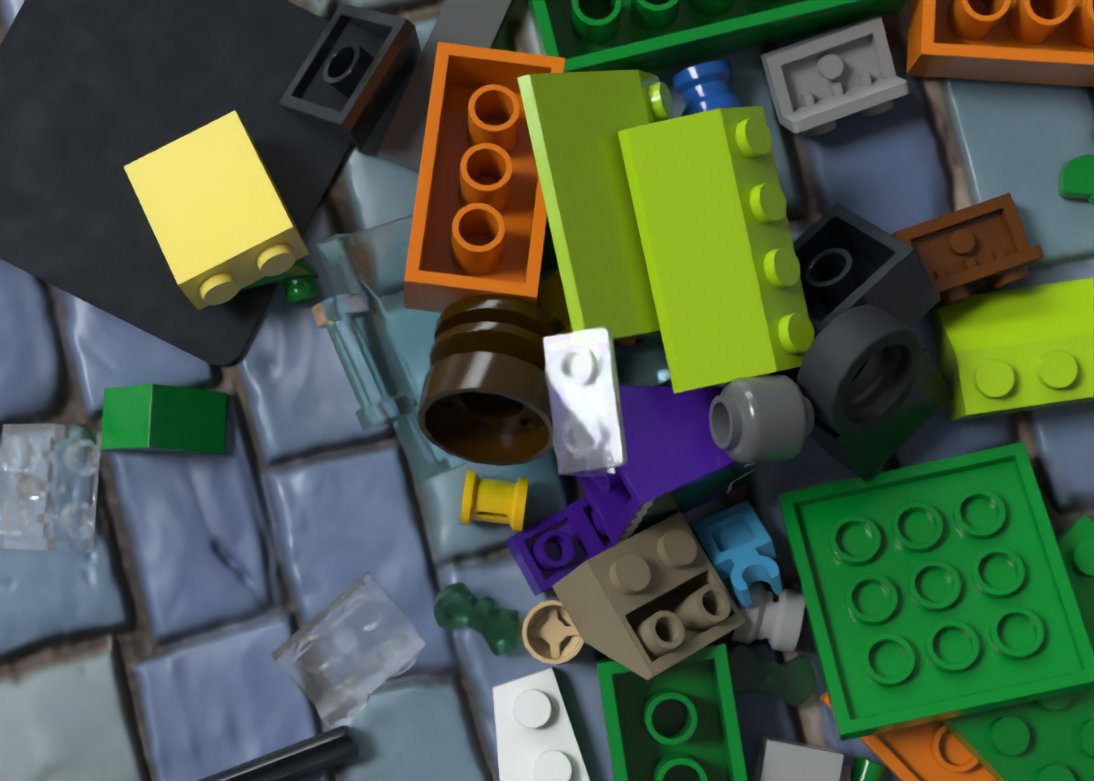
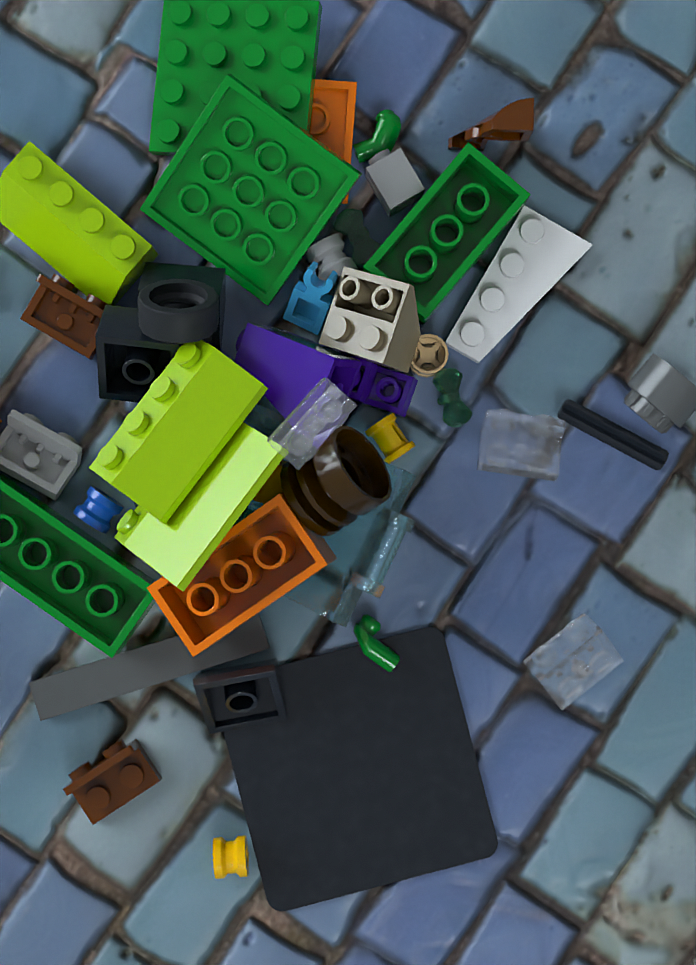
camera: 135 degrees left, 5 degrees up
green slope [101,384,229,455] -> none
light yellow brick [124,110,309,311] -> none
dark grey head [709,375,814,464] -> none

